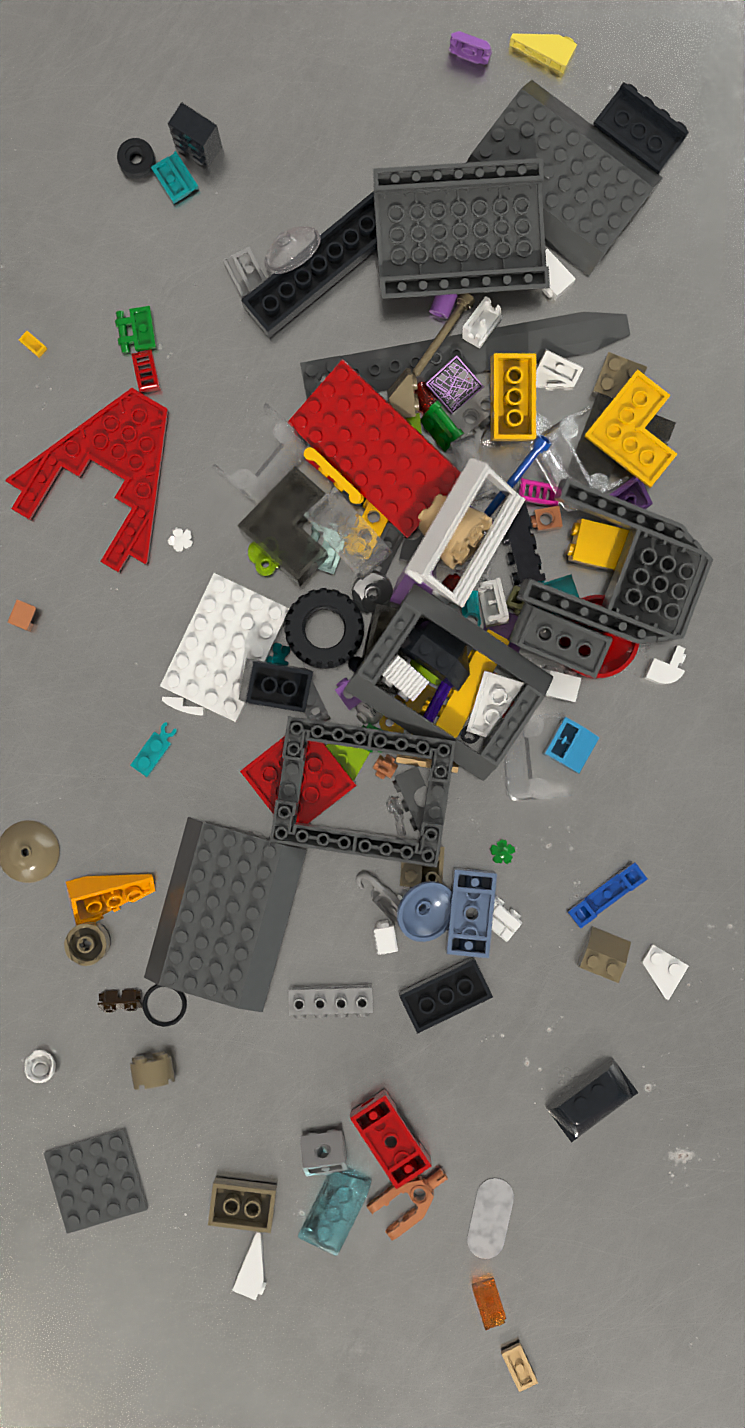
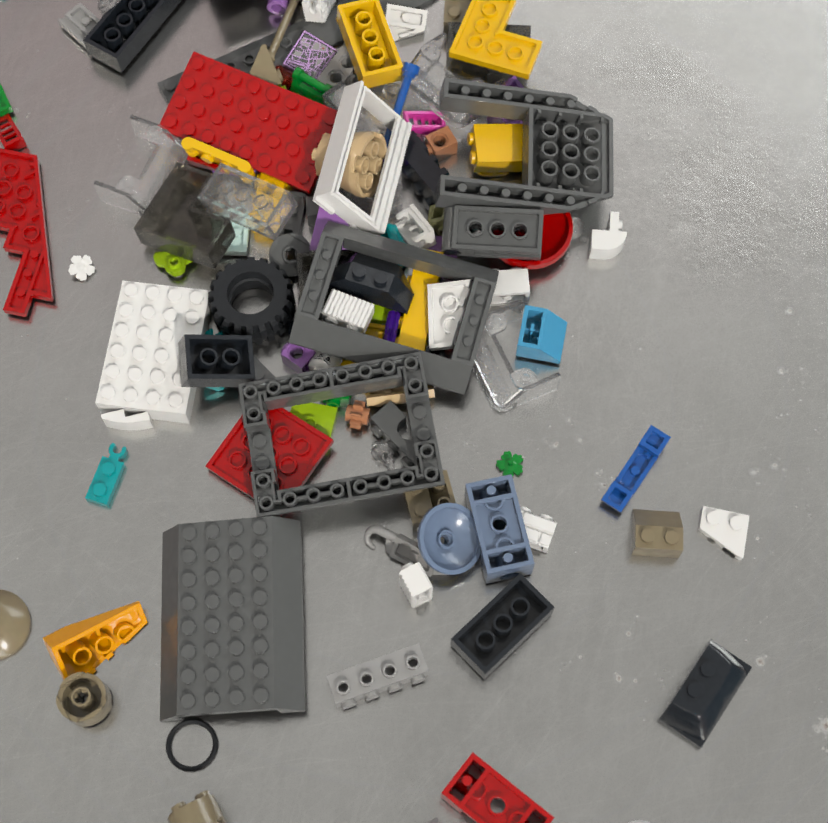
camera: 20 degrees left, 20 degrees down
dark brown hinge [98,989,142,1013] -> none

